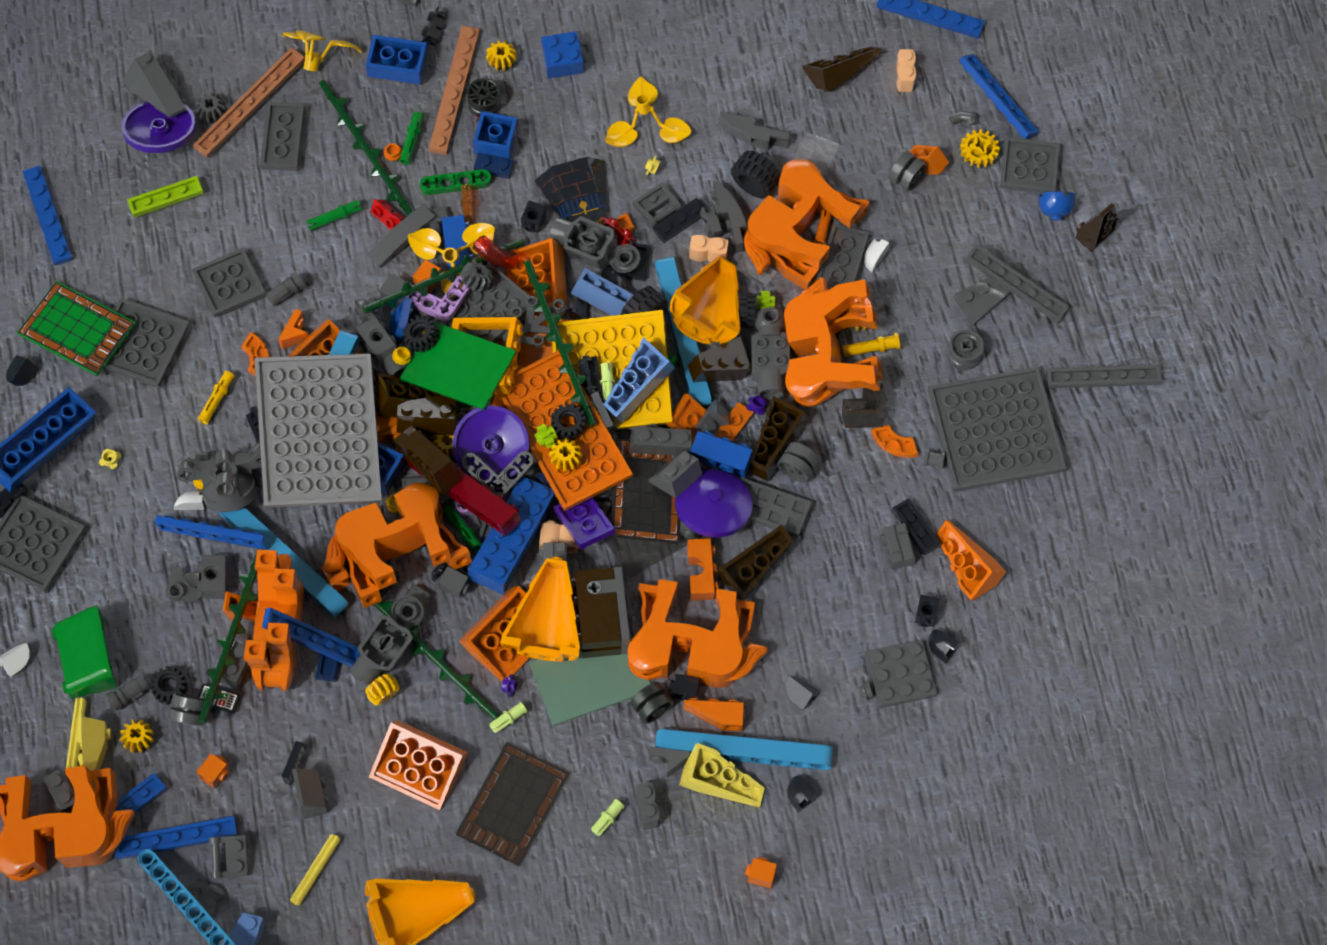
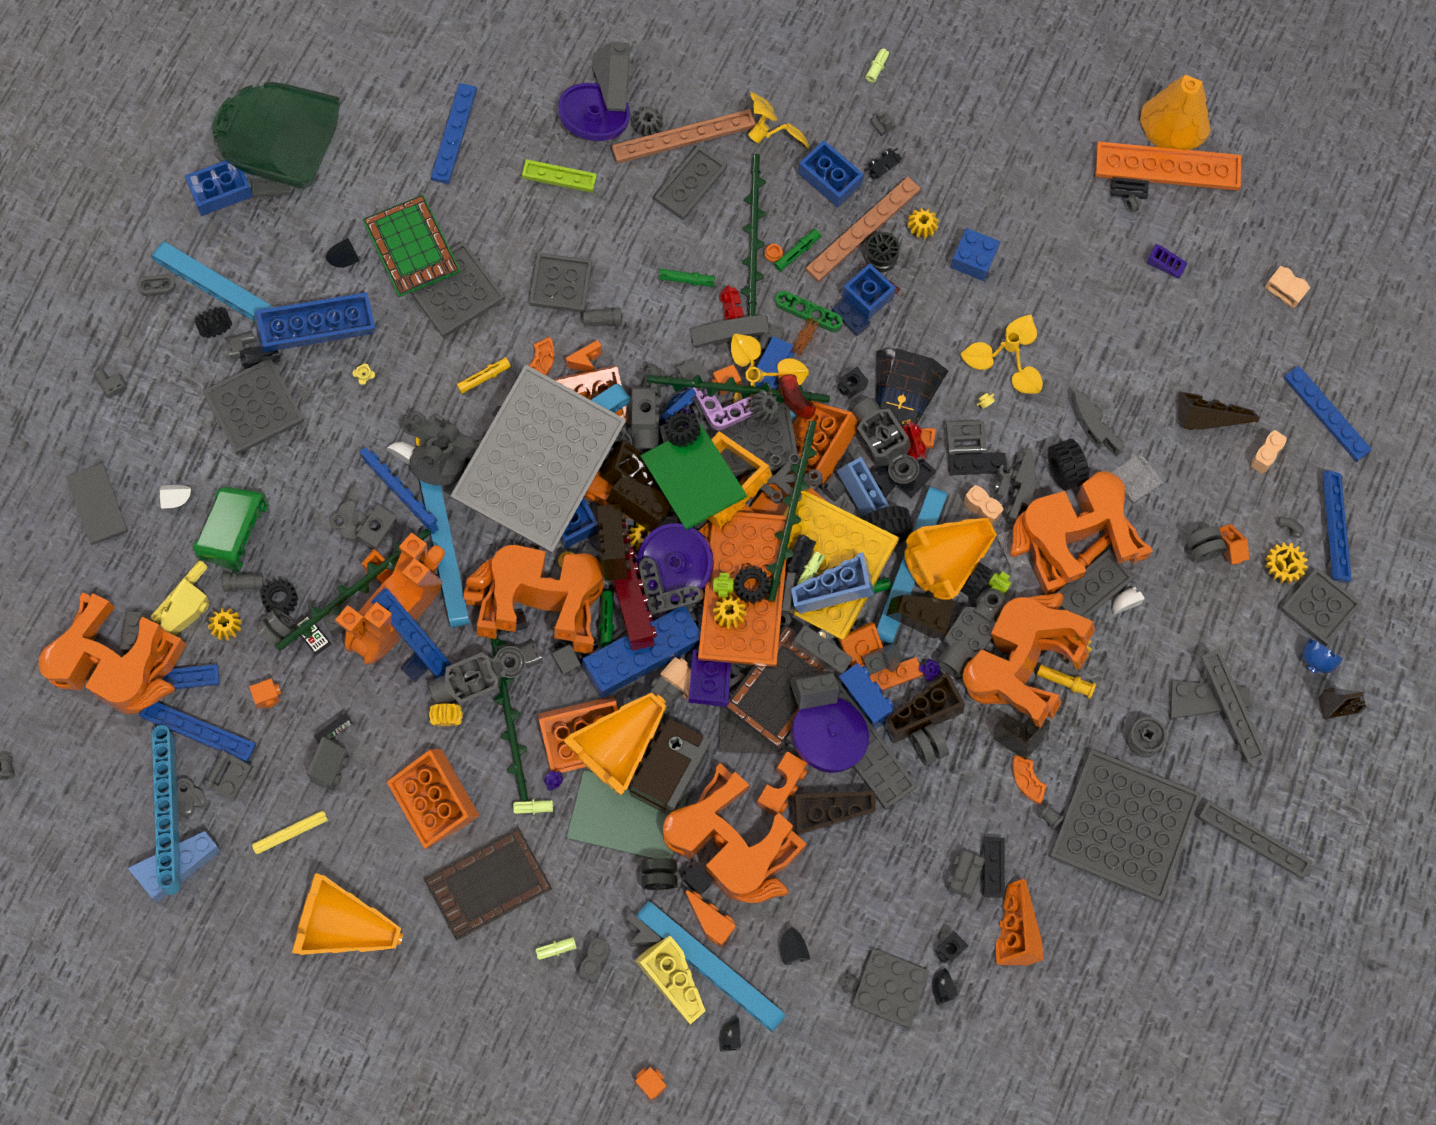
camera: 30 degrees right, 5 degrees up
yellow plate [392,347,411,365] -> none

